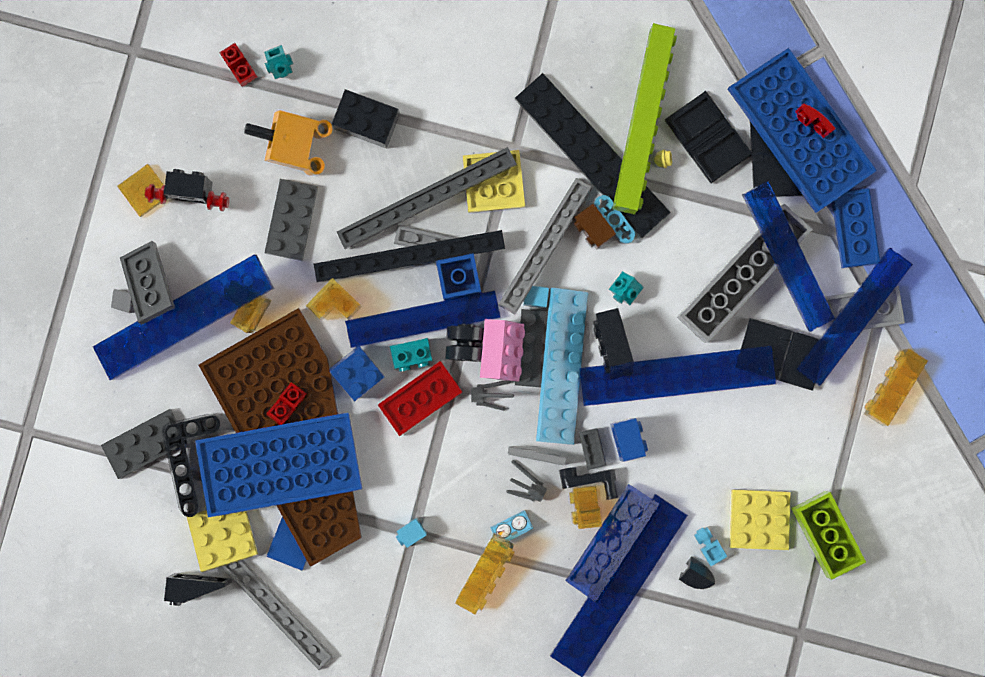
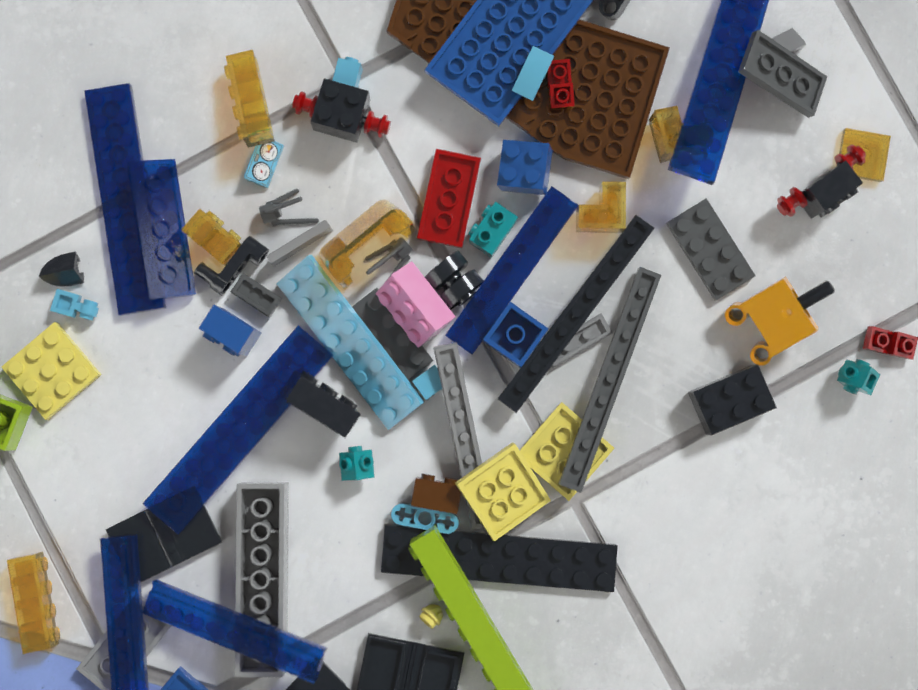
camera: 145 degrees right, 0 degrees up
none -> black brick [292,78,391,143]
none -> clear yellow windscreen [319,200,415,289]
none -> light yellow plate [455,442,551,541]
none -> medium azure slope [512,46,554,101]

